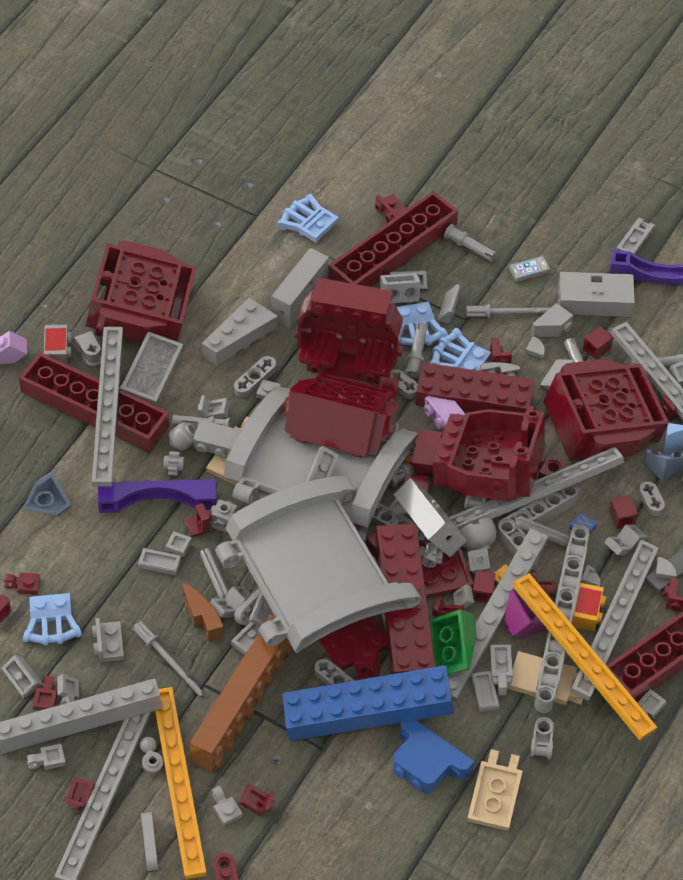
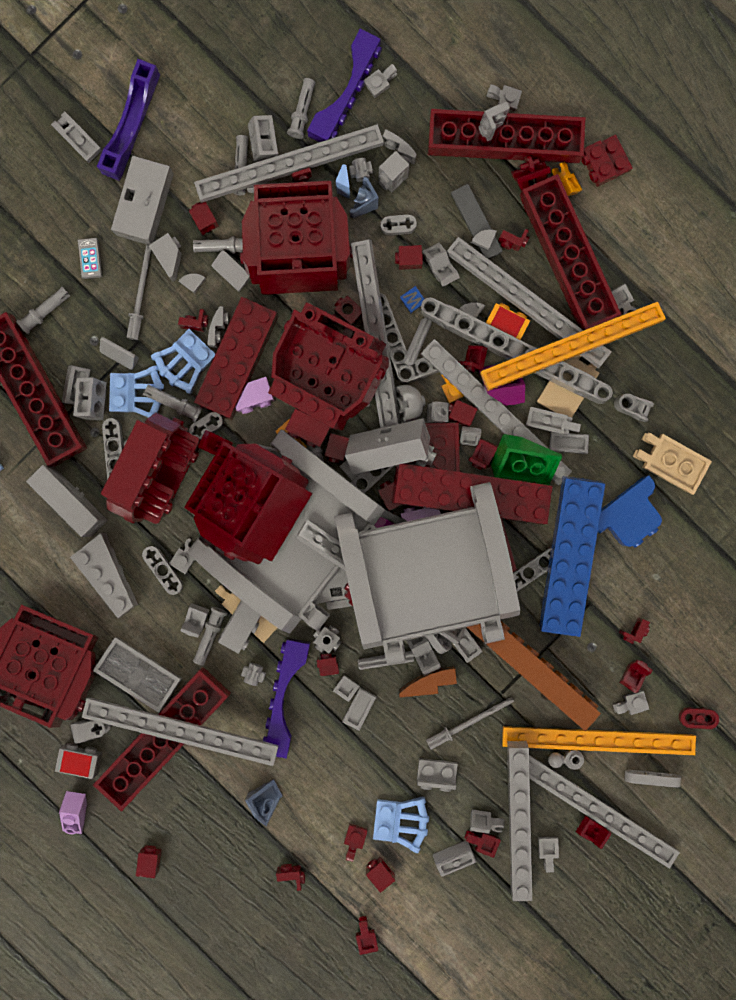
camera: 80 degrees left, 35 degrees up
light grey head [169,422,196,451] -> none
dark red brick [354,649,381,680] -> none
none -> dark red bracket [619,617,650,644]

